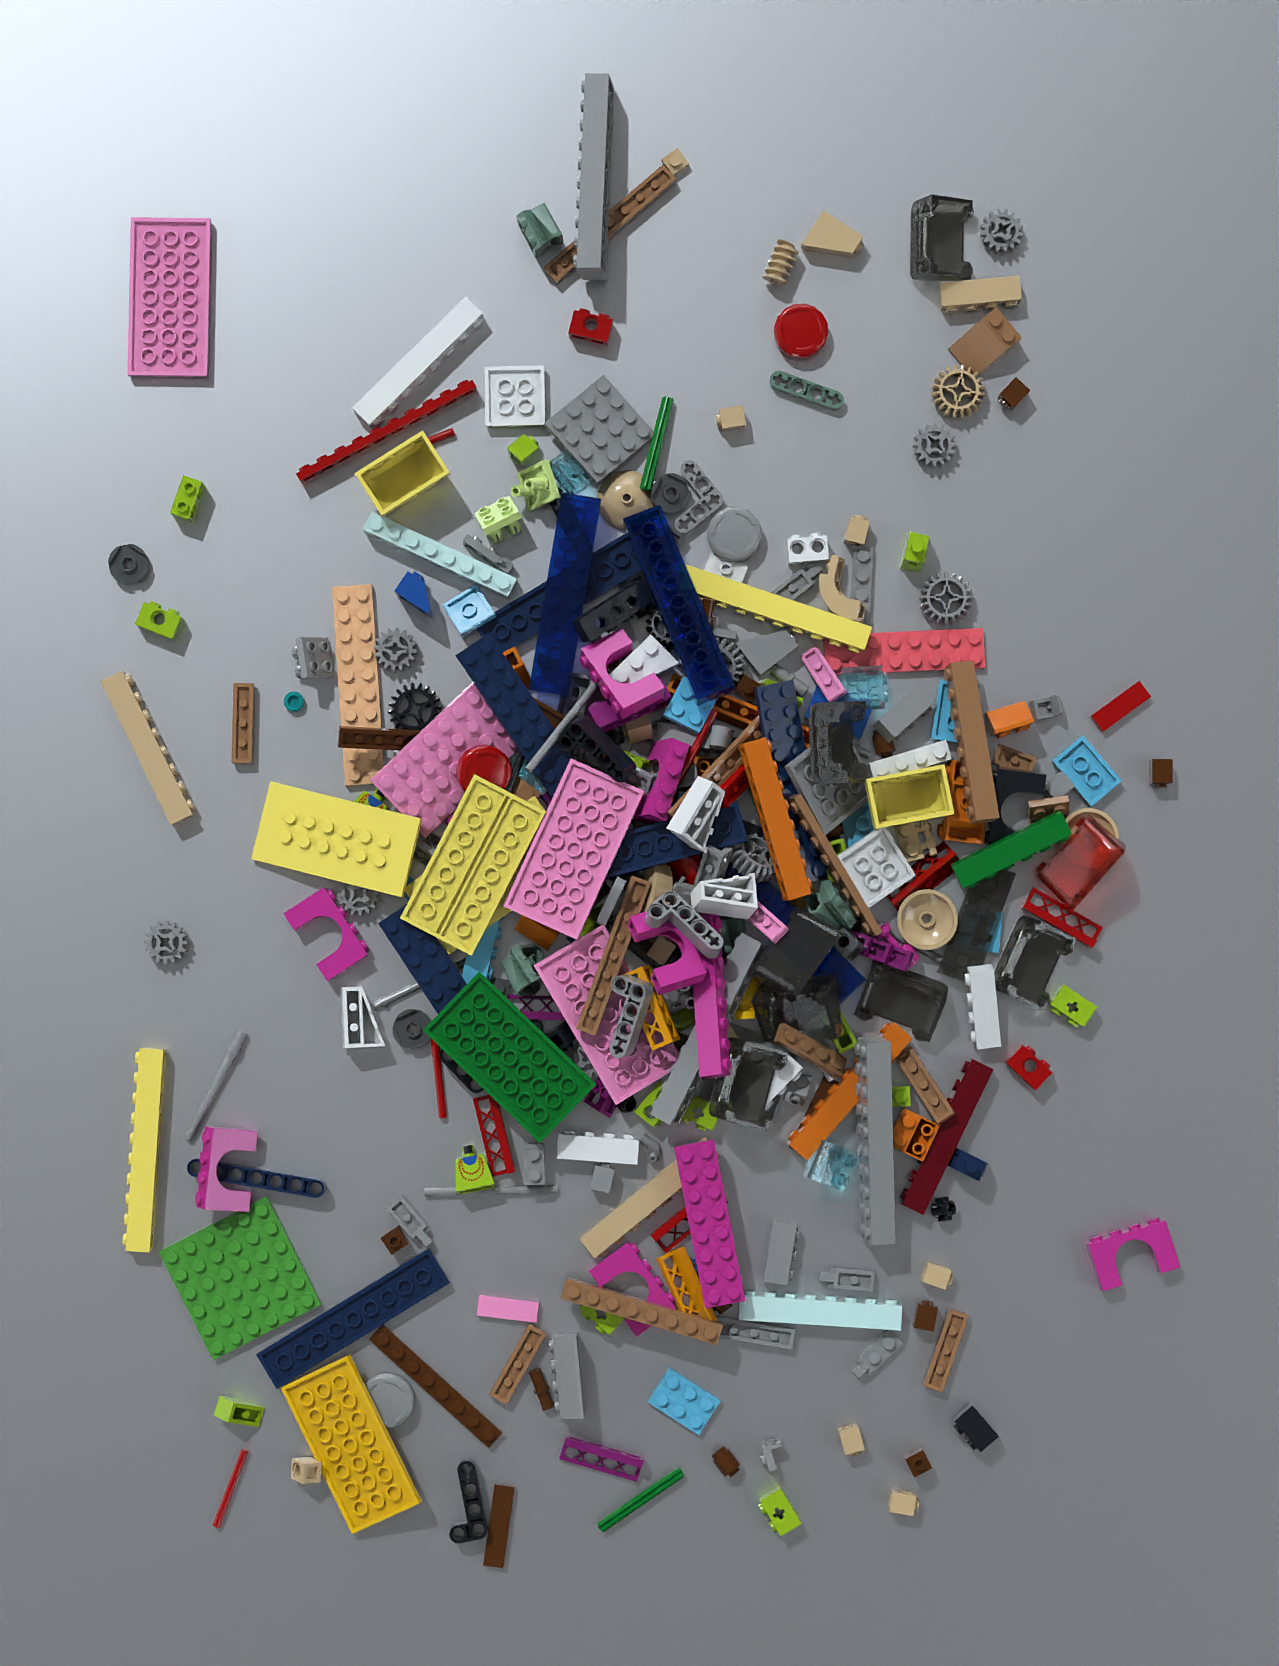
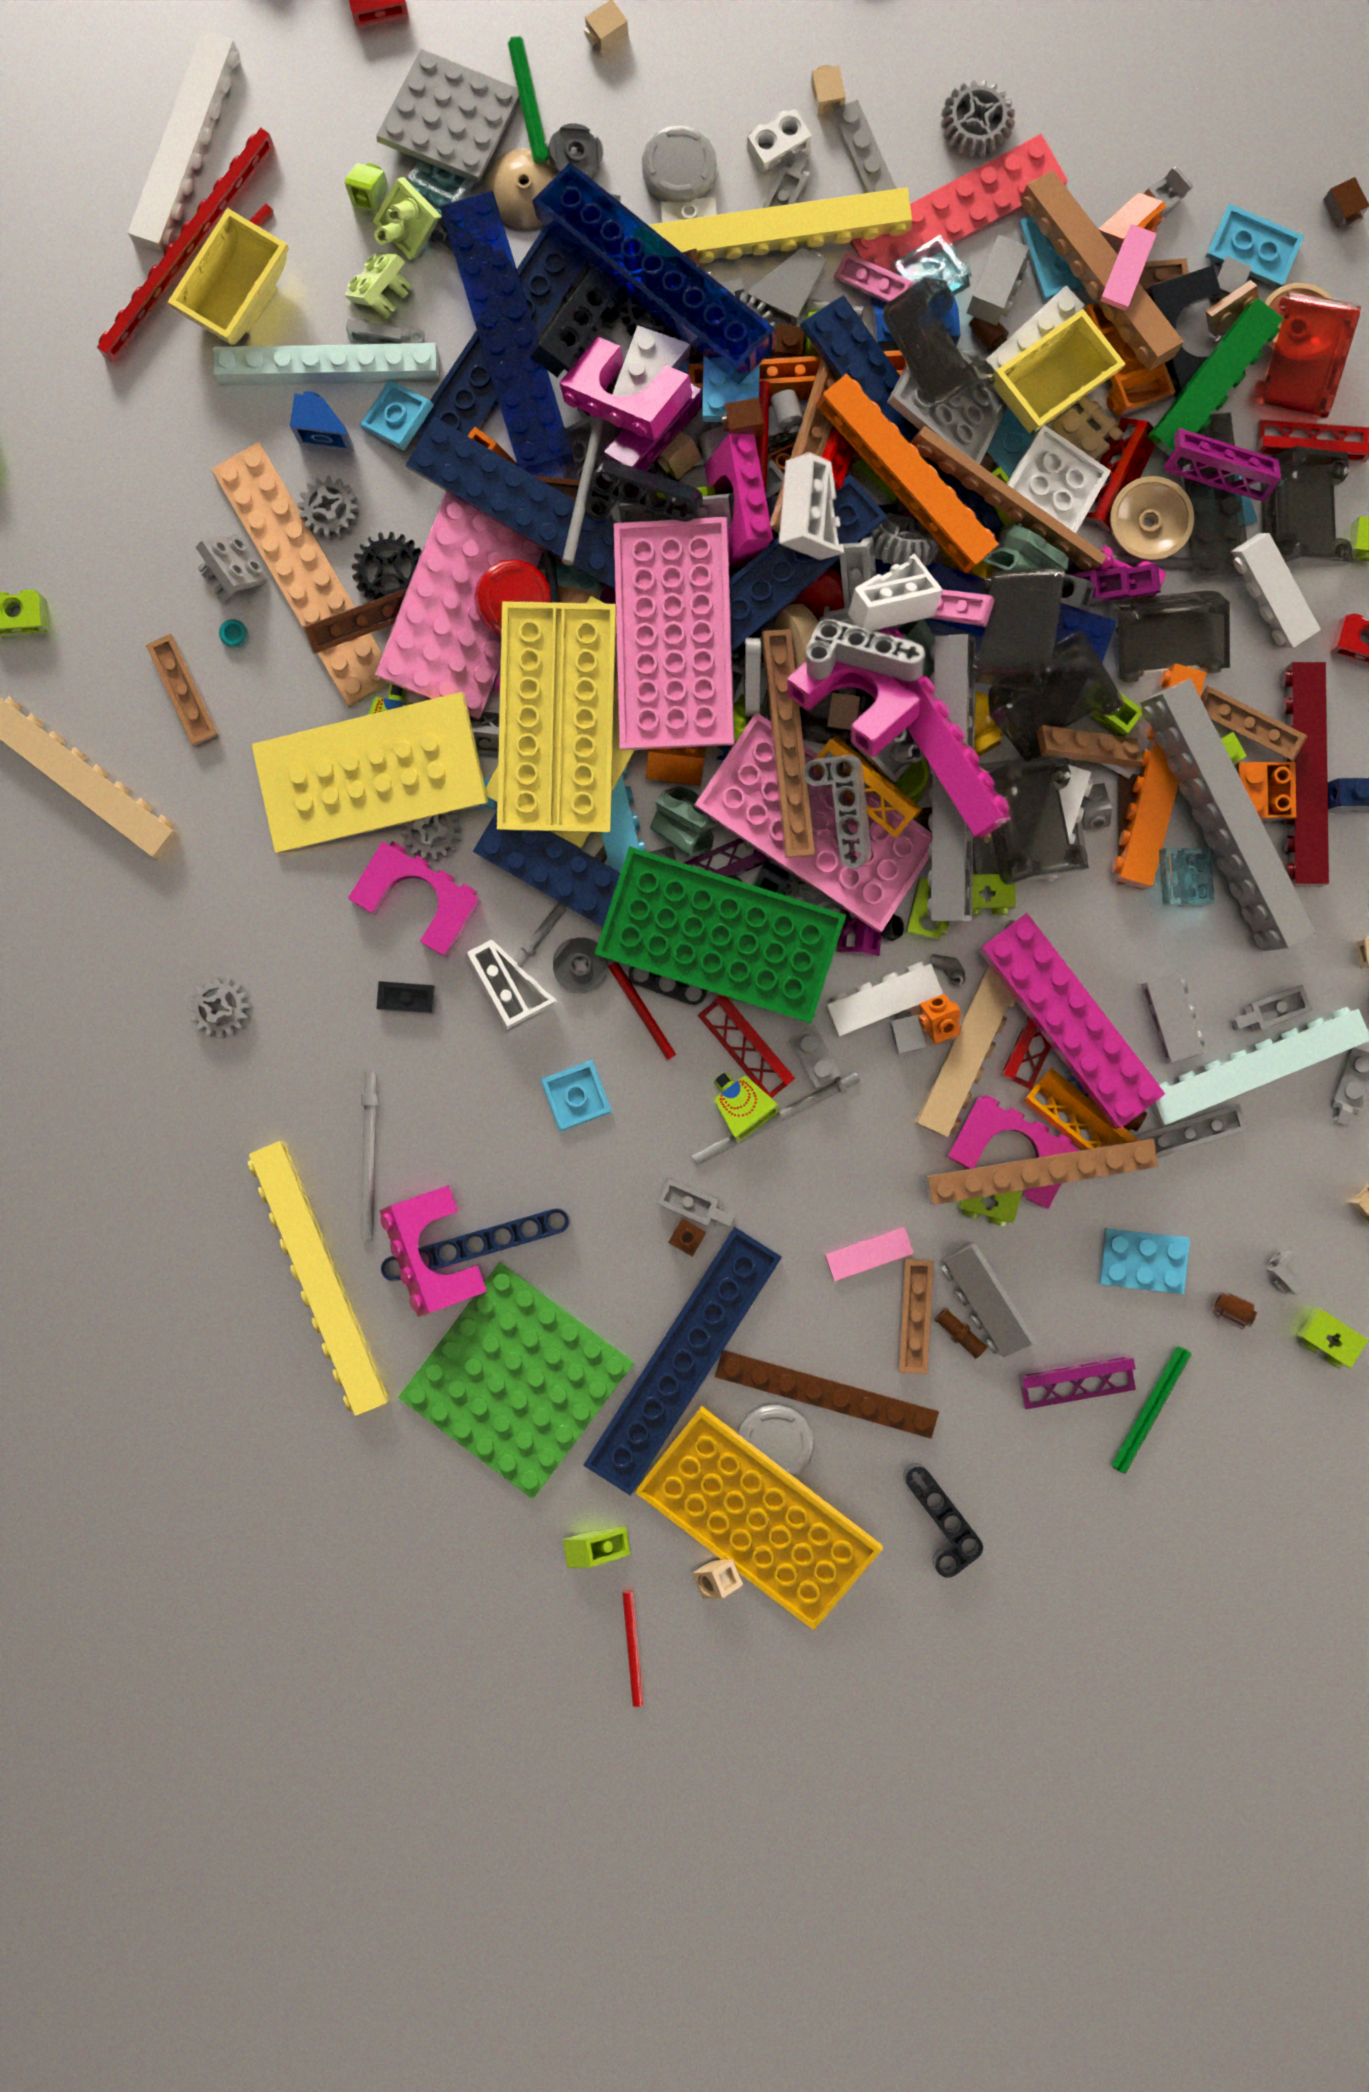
camera: 30 degrees left, 0 degrees up
reddish brown tile [483,1483,515,1568] -> none
white plate [484,365,545,427] -> none
light grey beam [674,460,723,535] -> none
tan arch [819,555,866,623] -> none
lime torso [900,531,929,573] -> none
black gear [931,1196,956,1222] -> none
red tile [1090,680,1151,732] -> none
none -> black plate [376,981,435,1014]
none -> medium azure tile [540,1060,612,1132]
none -> reddish brown brick [721,397,765,437]
none -> orange brick [918,993,961,1045]
none -> bright pink tile [1100,224,1157,311]
none -> magenta fence [1164,428,1281,502]

